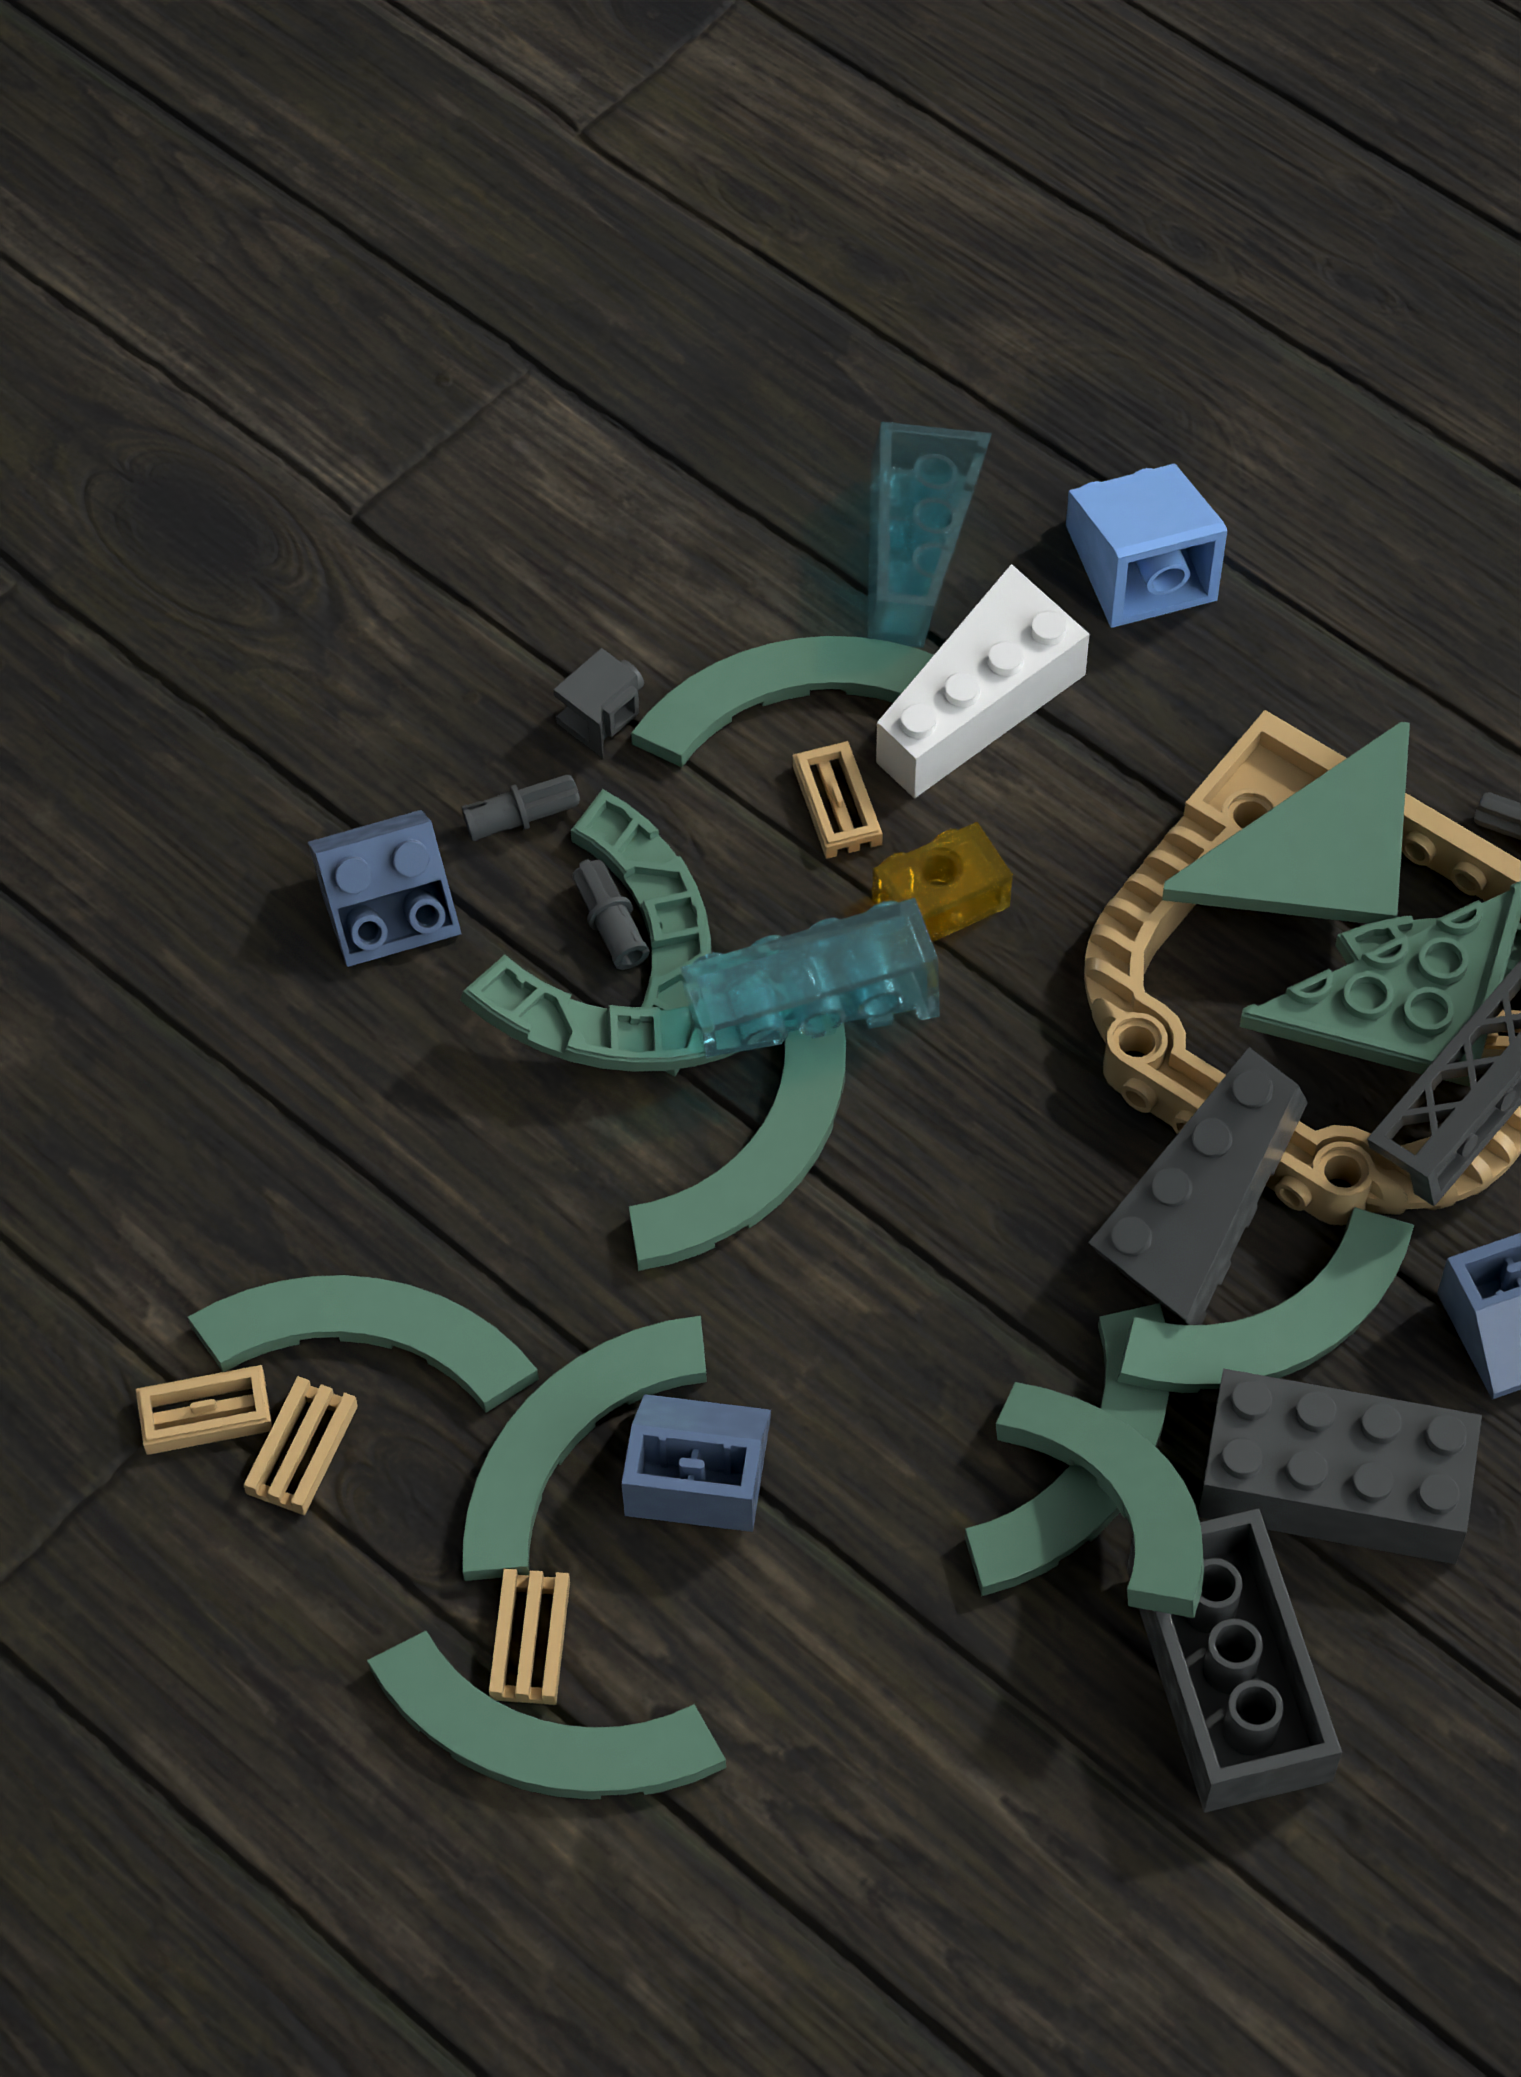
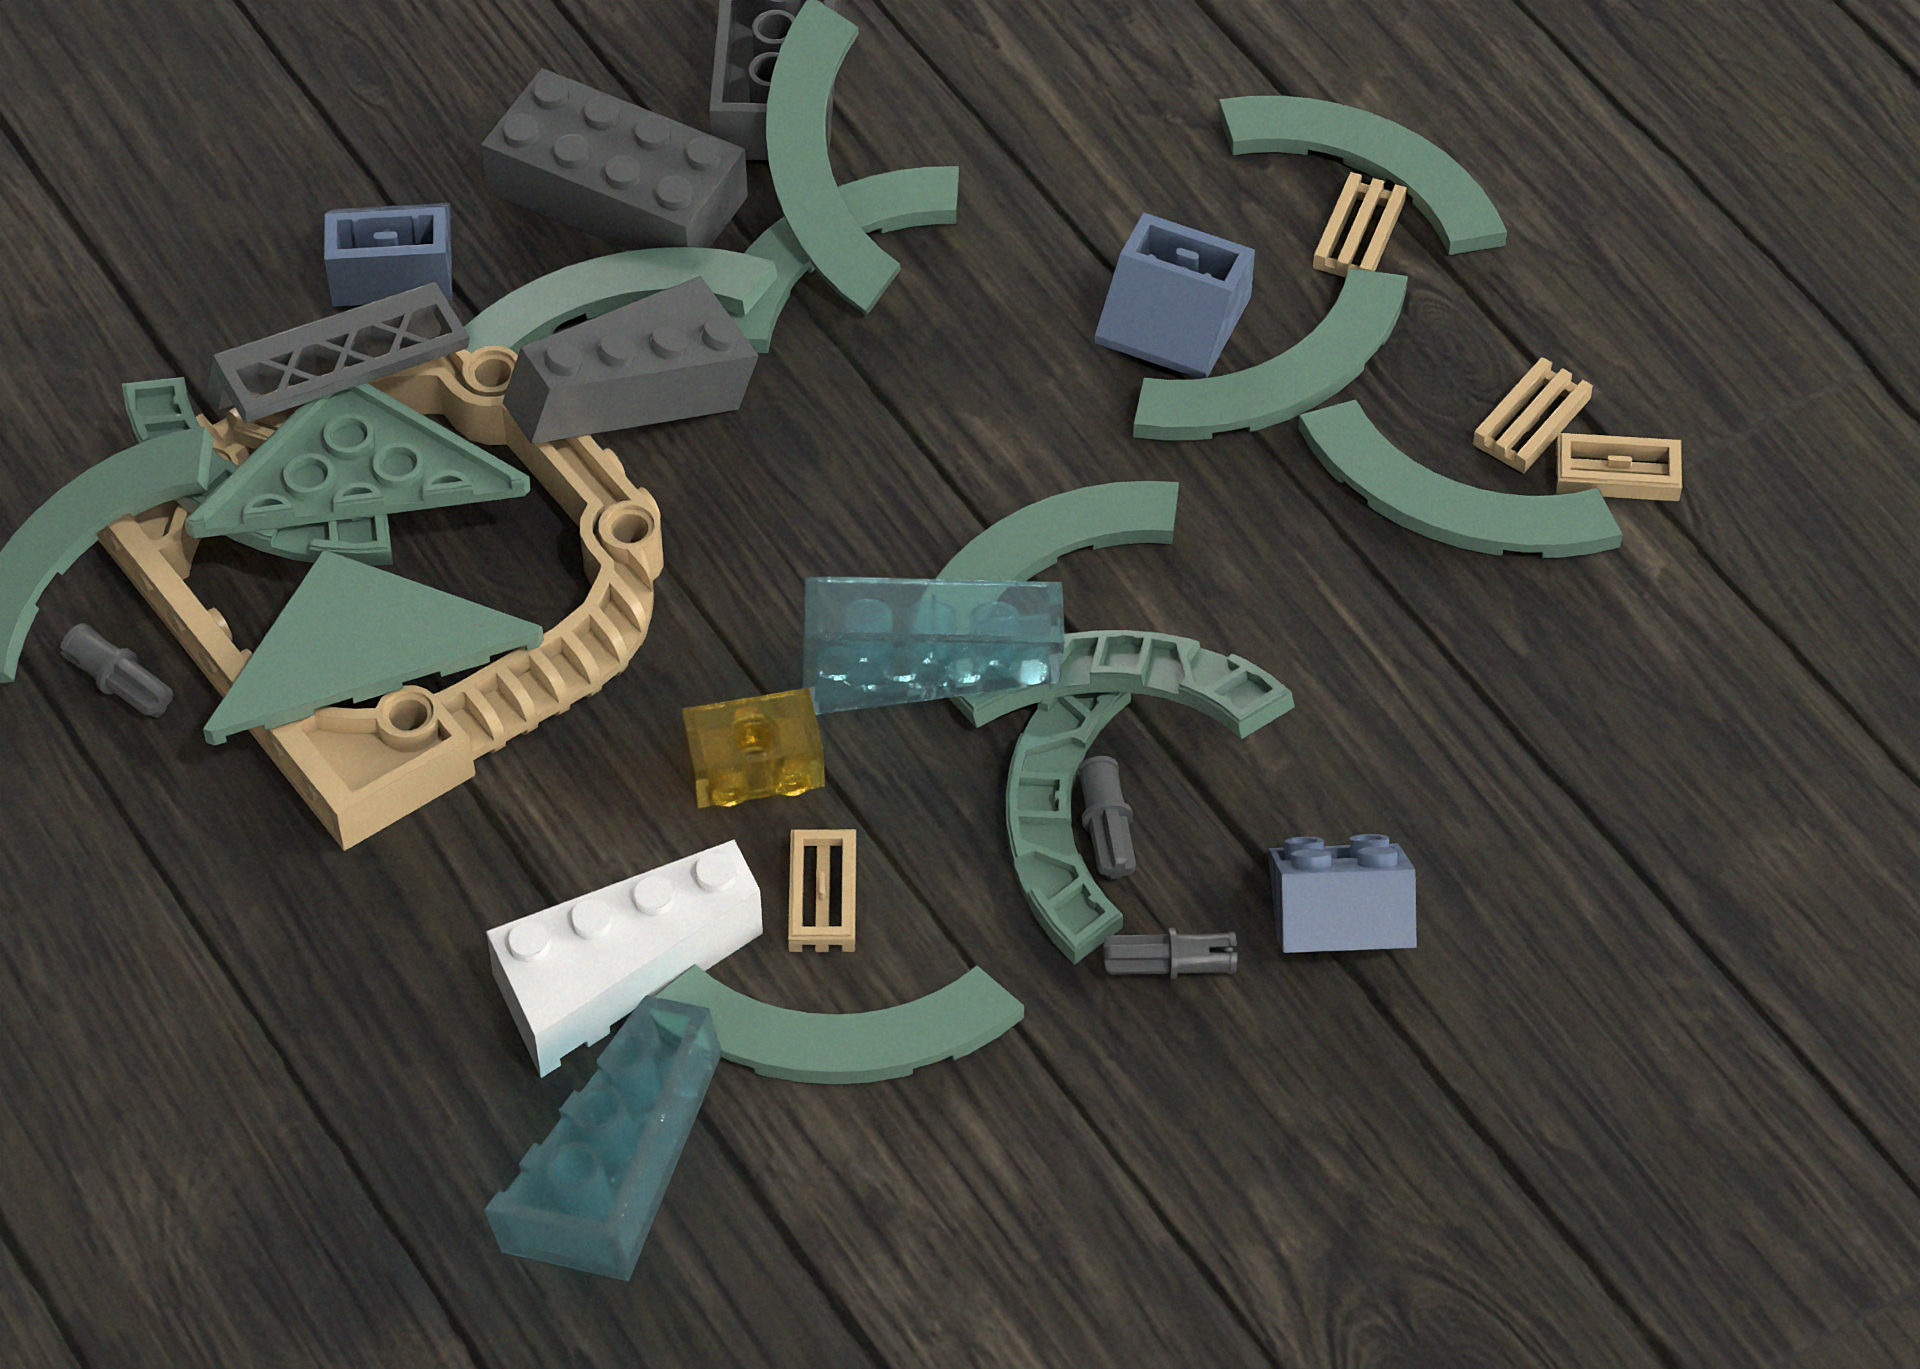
camera: 165 degrees left, 5 degrees down
dark grey window [553,648,644,758] -> none
light blue slope [1066,463,1227,628] -> none

